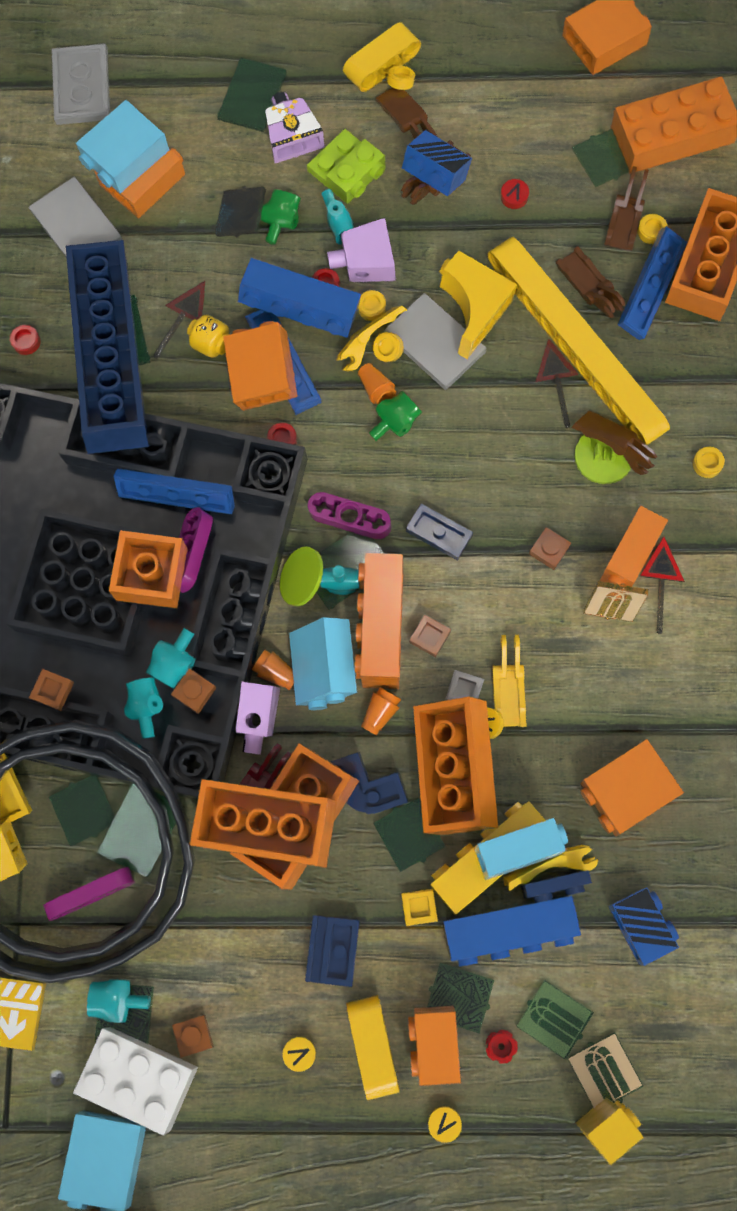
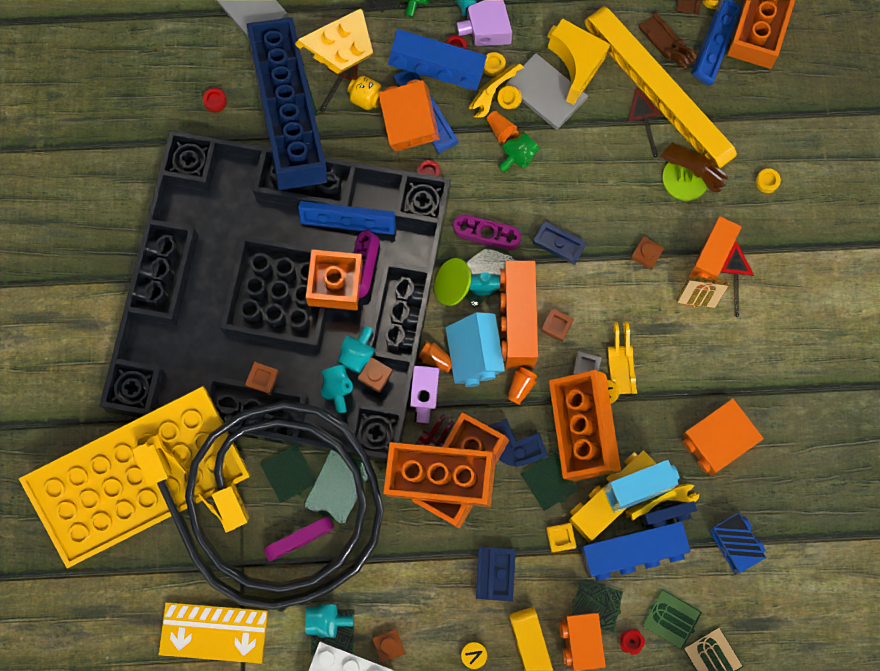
camera: 10 degrees left, 0 degrees up
none -> yellow wing [295,8,373,74]

